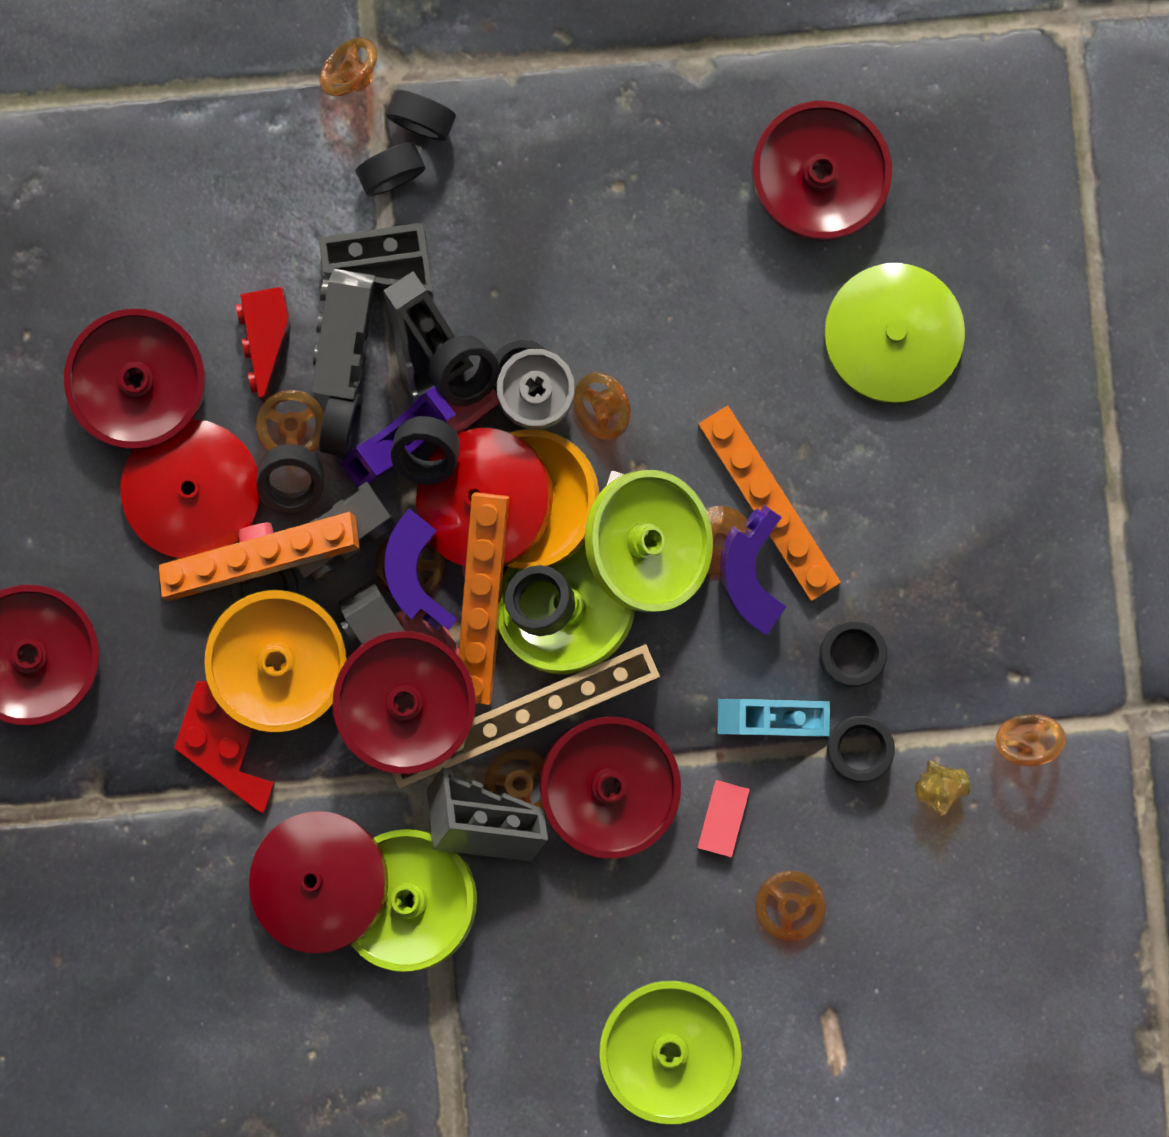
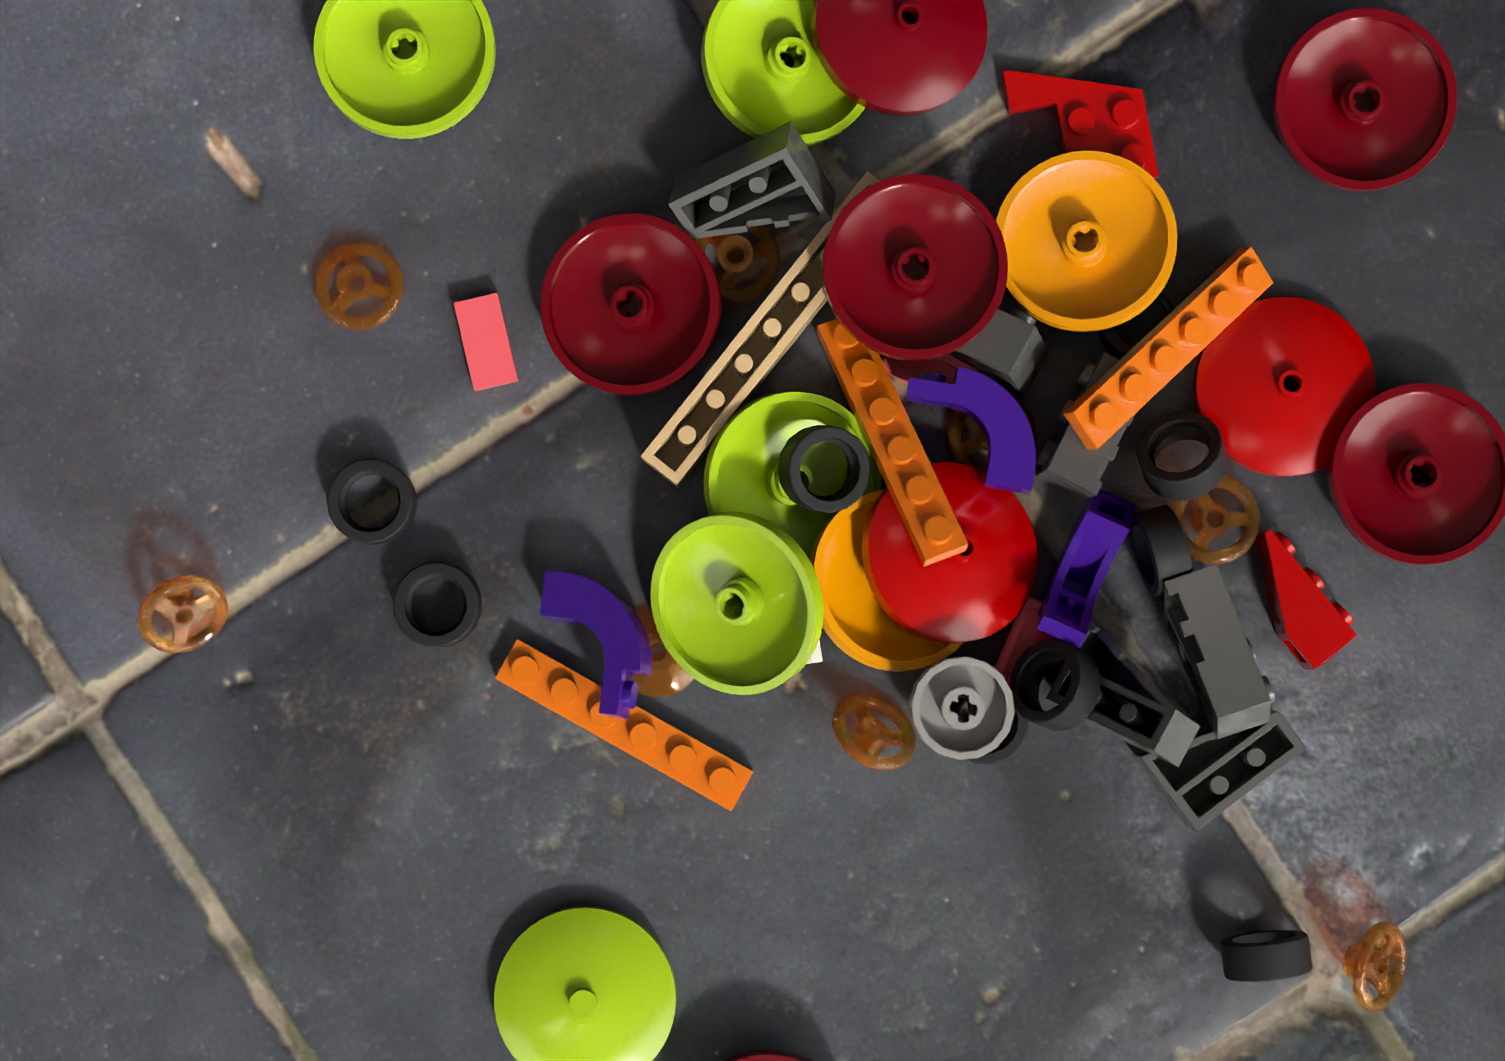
camera: 150 degrees right, 0 degrees up
coral tile [238,522,274,542] -> none
black tyre [355,142,426,196] -> none
black tyre [390,416,460,485] -> none
medium azure slope [717,699,830,736] -> none
clear yellow rock [915,760,970,816] -> none

